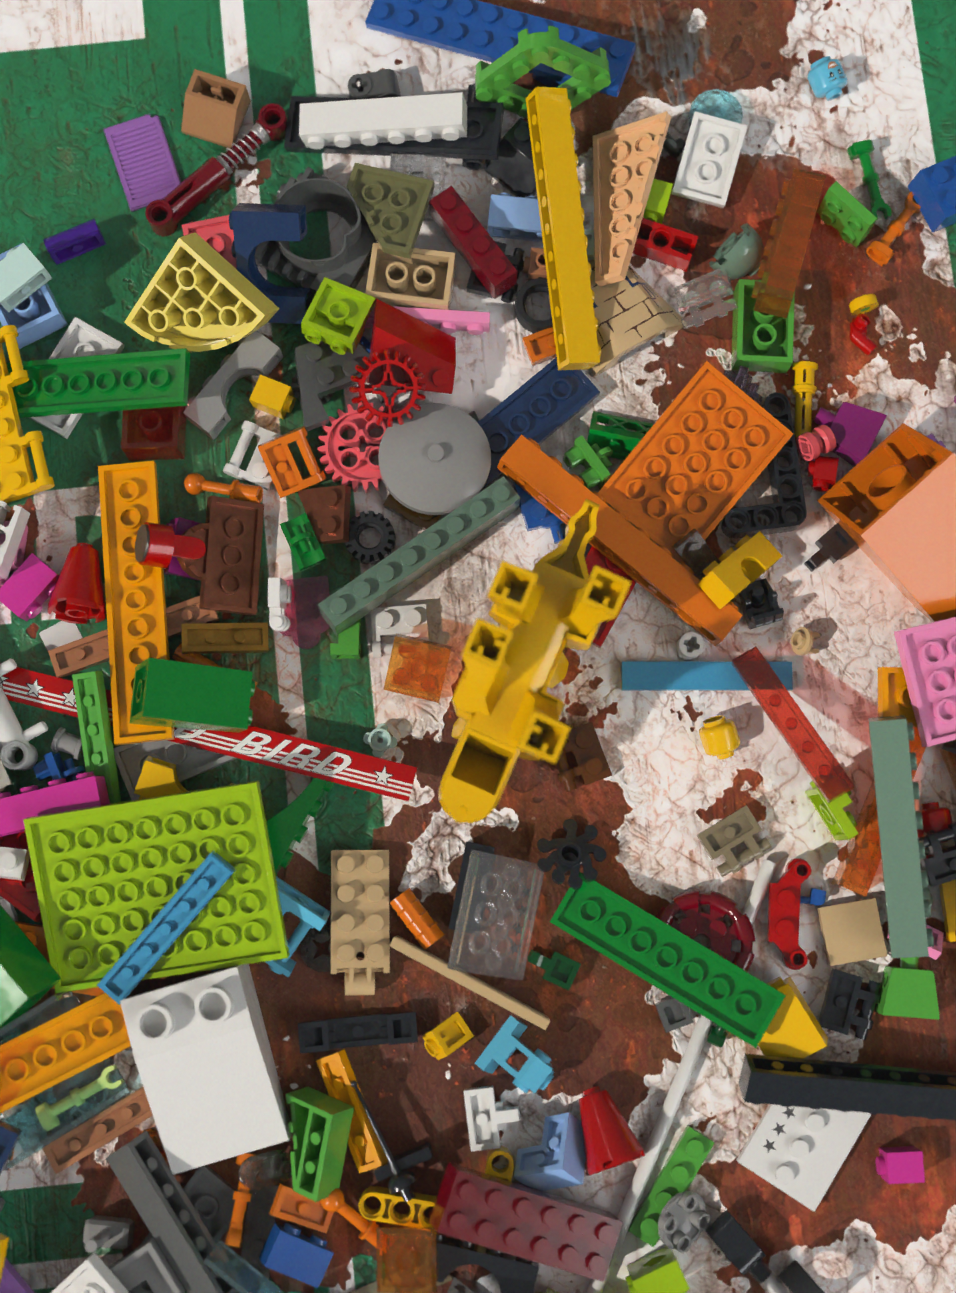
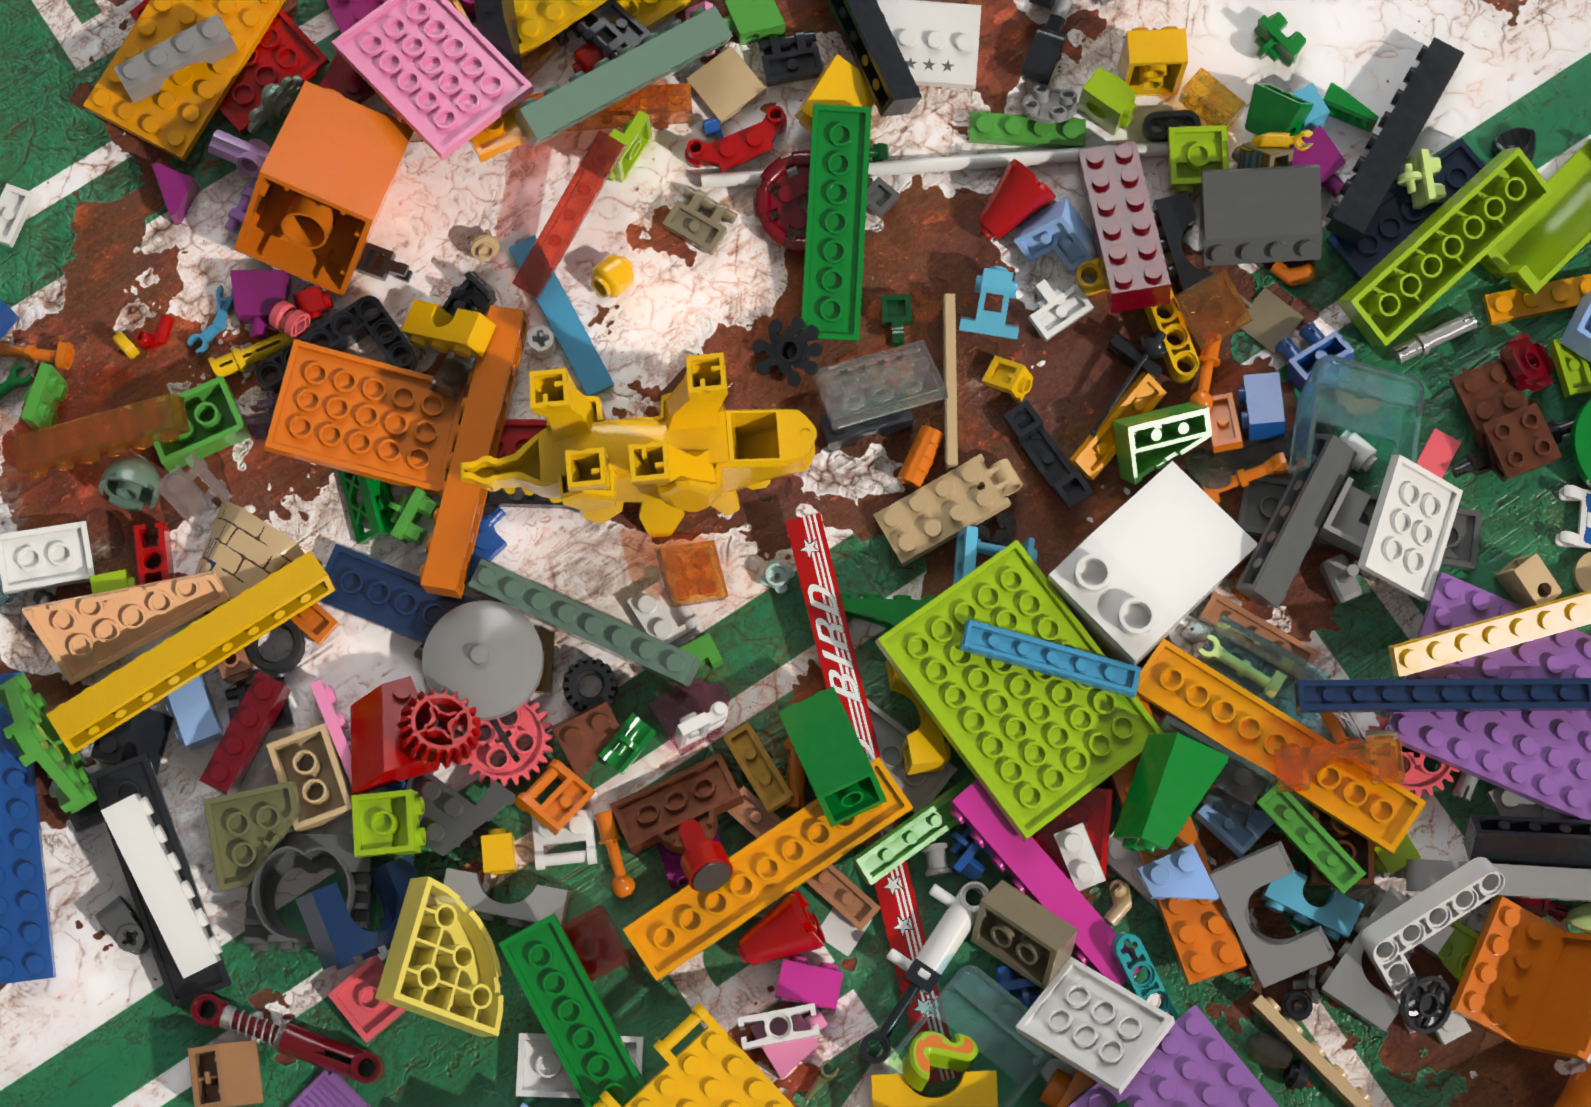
camera: 120 degrees left, 5 degrees down
none -> dark azure piece [187,285,234,355]

